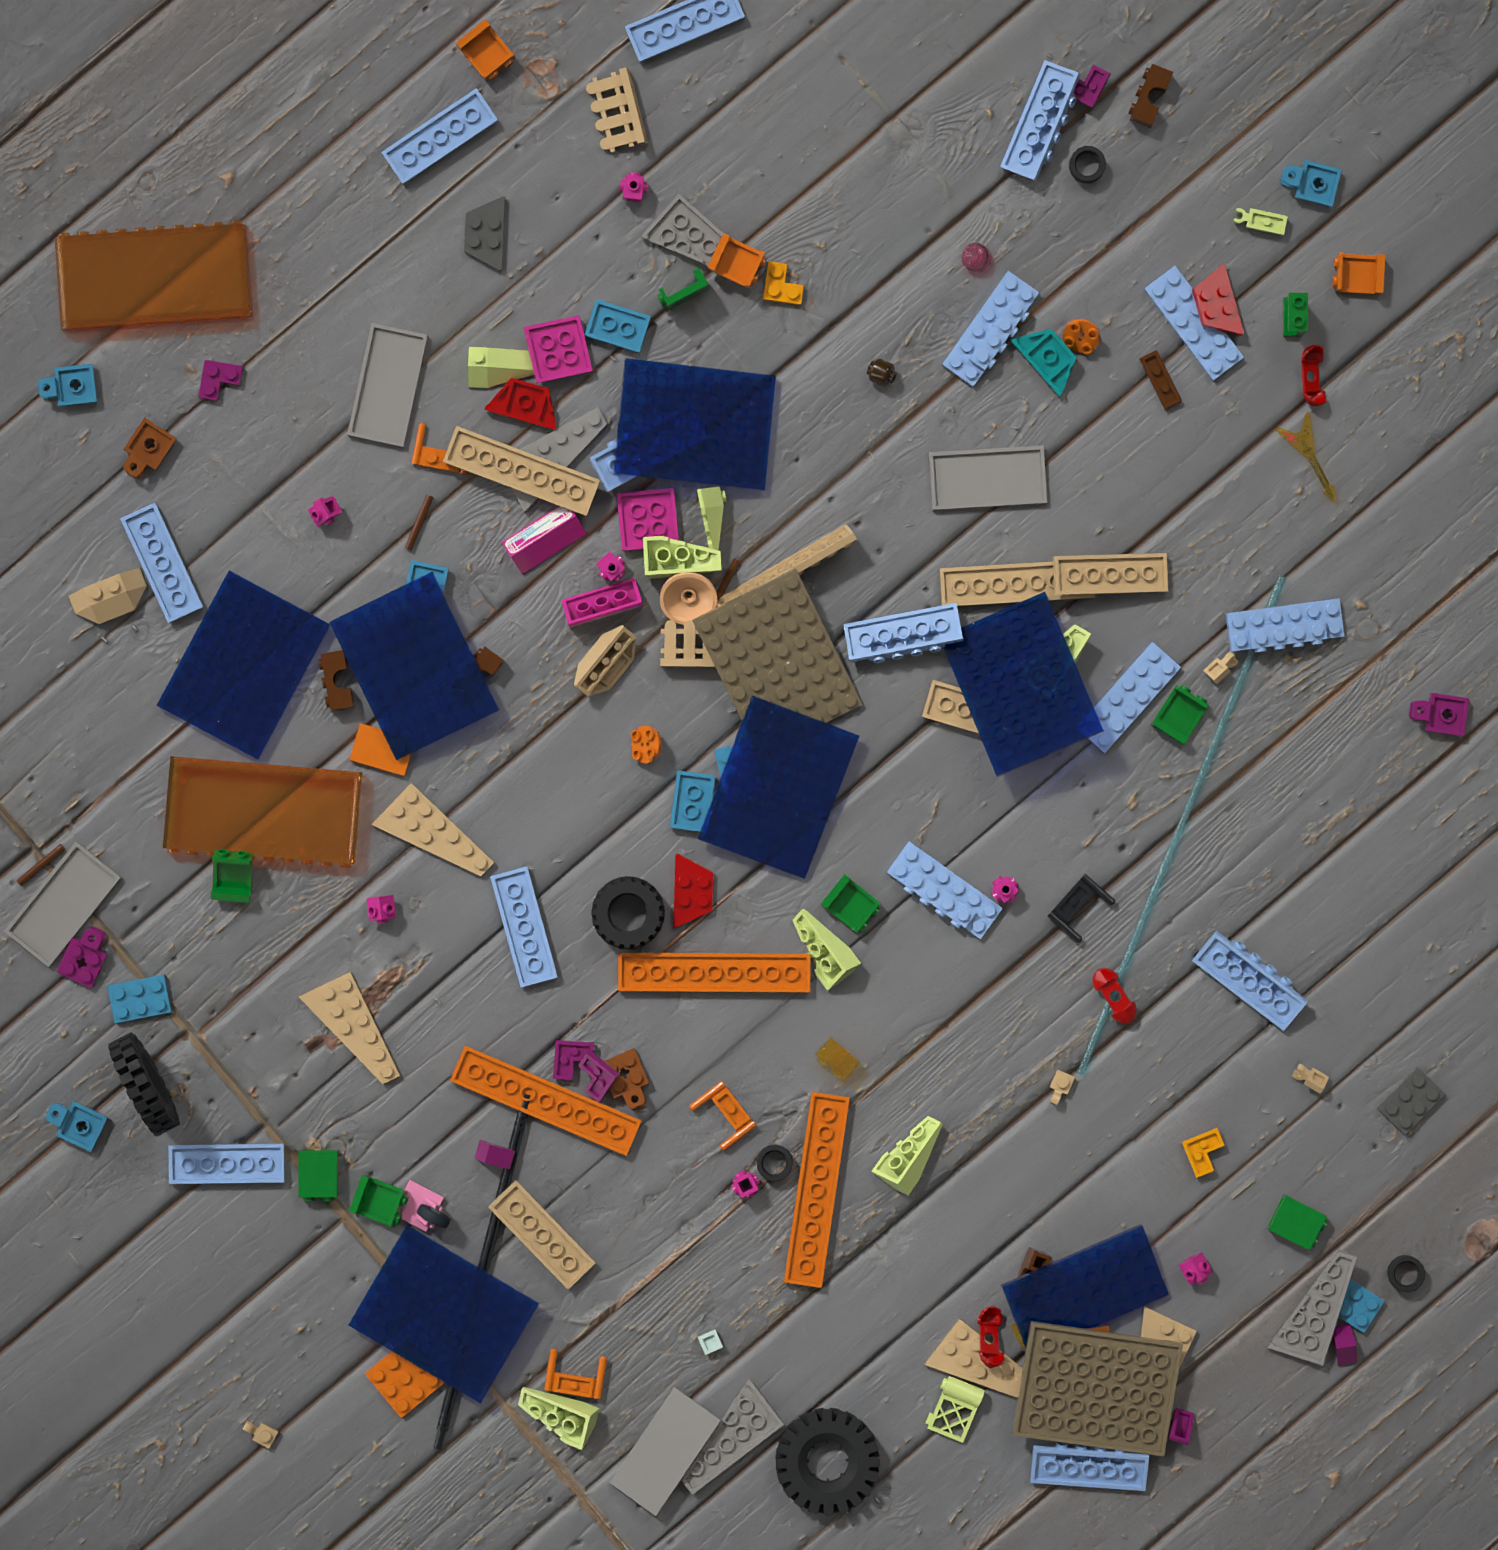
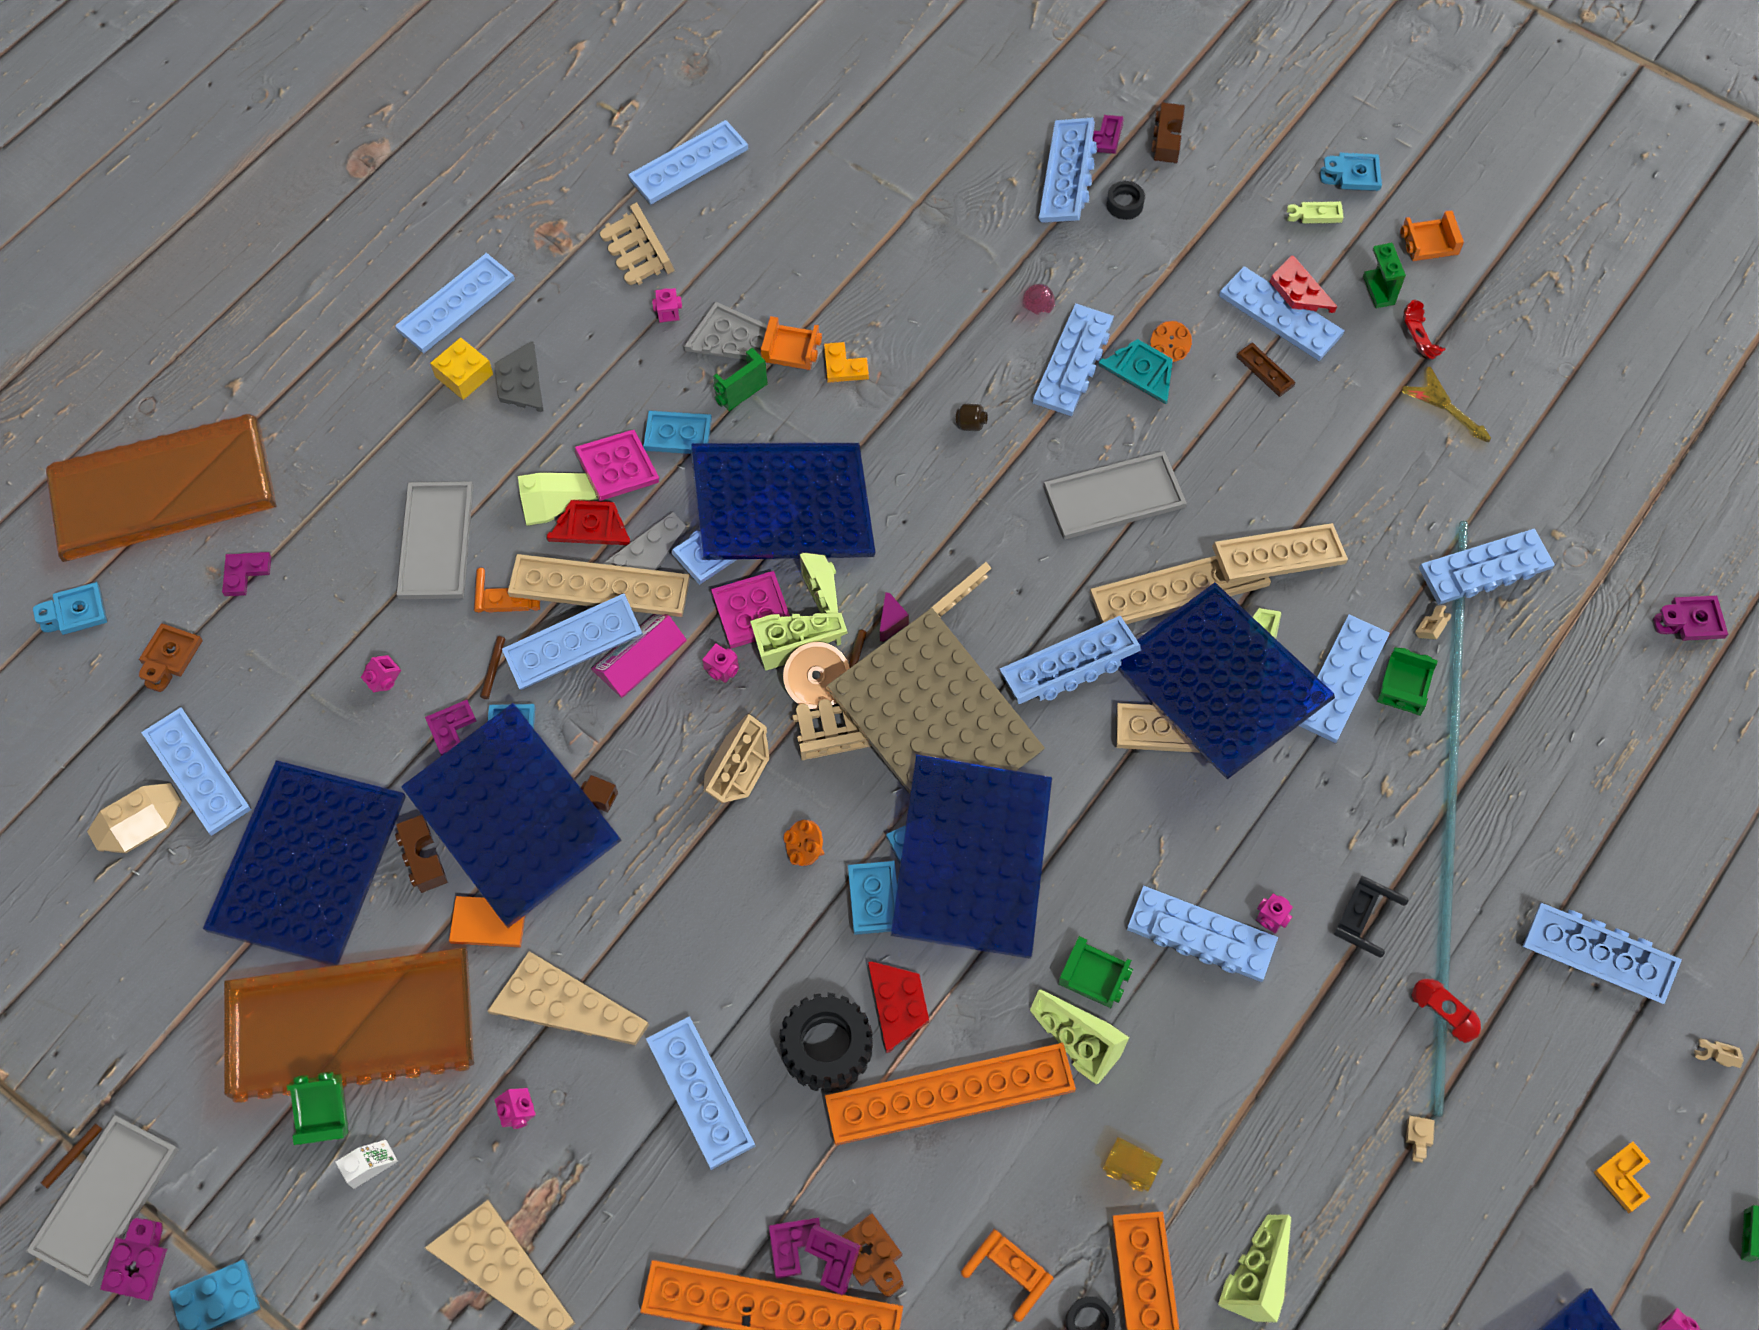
camera: 10 degrees left, 25 degrees down
orange panel [456,19,515,81] -> none
dark pink slope [562,578,643,628] -> none
none -> white slope [336,1140,398,1189]
none -> magenta plate [425,700,477,758]
none -> yellow brick [430,337,493,400]
none -> light blue plate [502,593,643,690]
none -> magenta slope [880,592,909,642]

